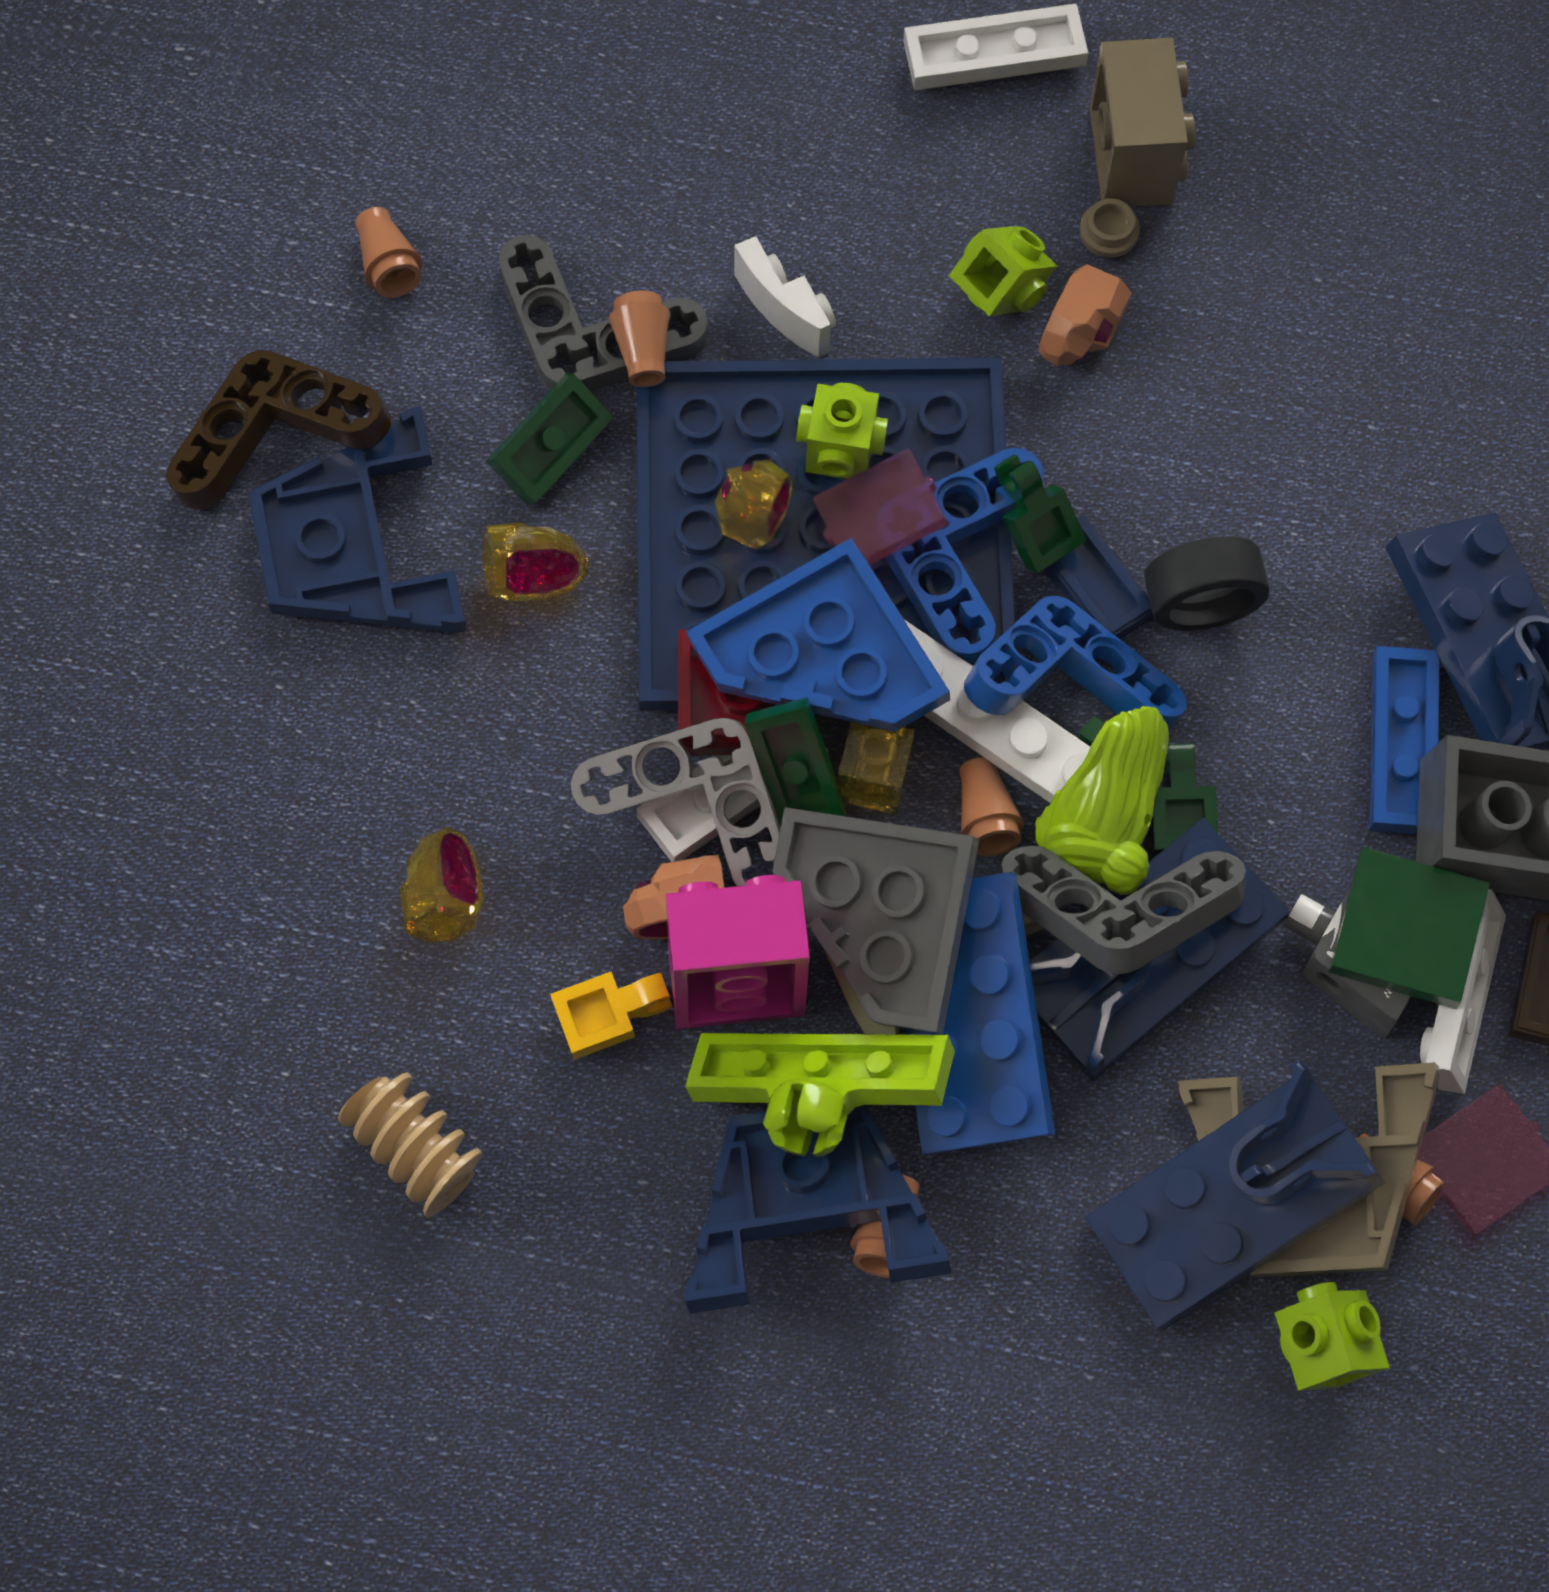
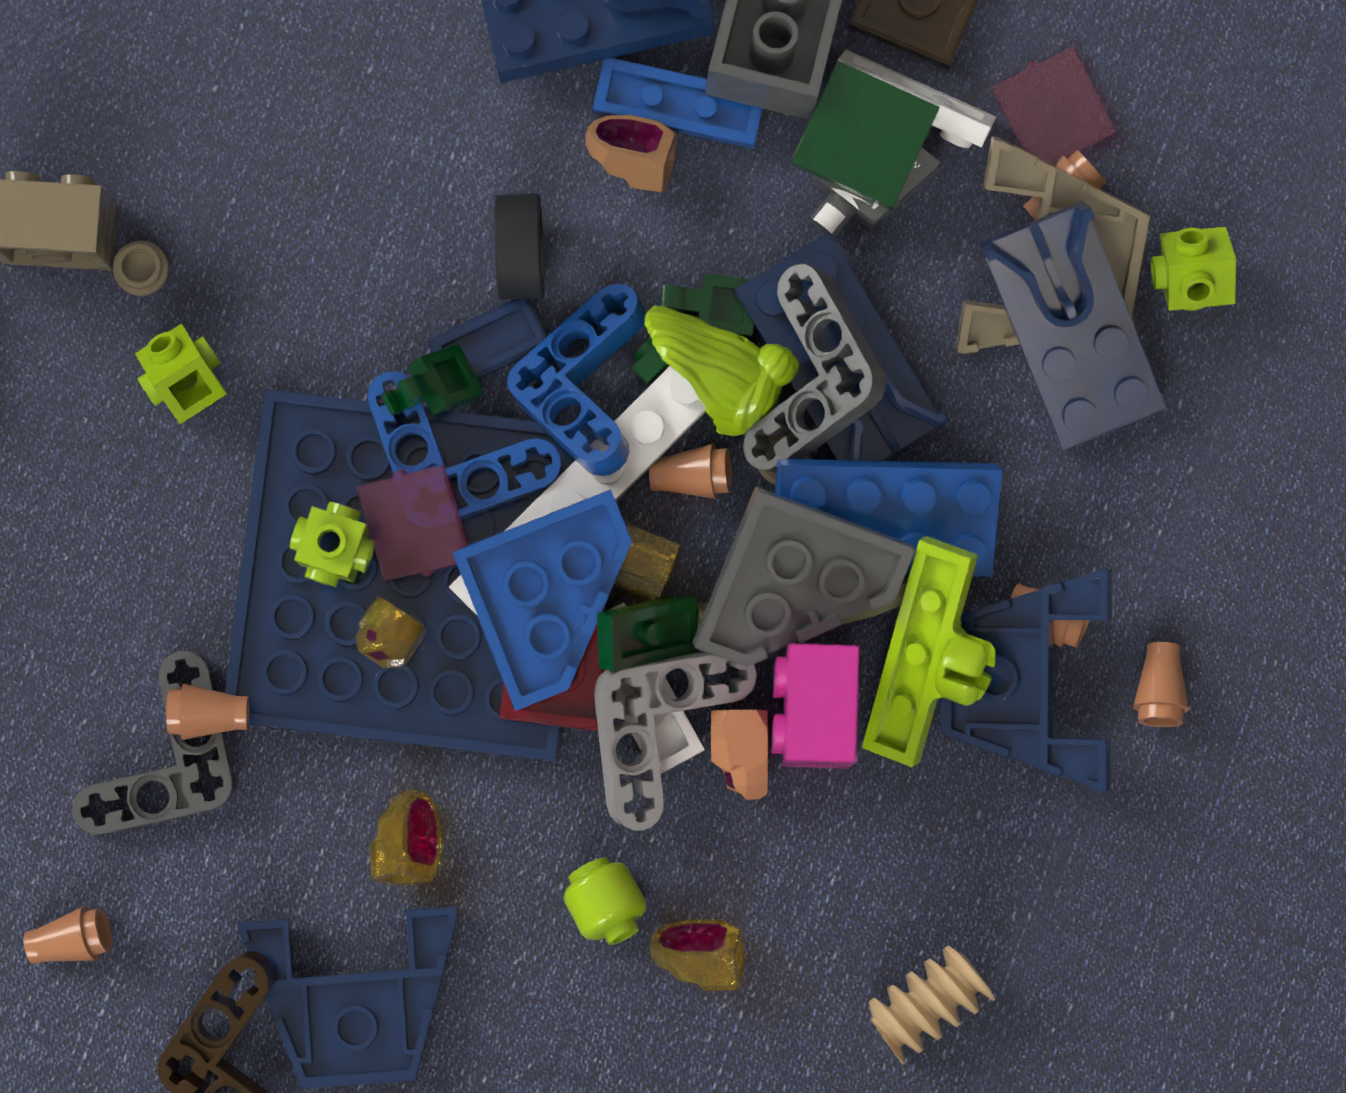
camera: 75 degrees left, 15 degrees up
dark green plate [485,373,614,505] -> none
yellow plate [550,972,672,1060] -> none
white slope [734,236,836,358] -> none
nougat rock [1039,264,1132,366] -> none
none -> lime head [563,857,647,945]
none -> medium nougat rock [585,115,678,192]
none -> nougat cone [1133,642,1189,727]

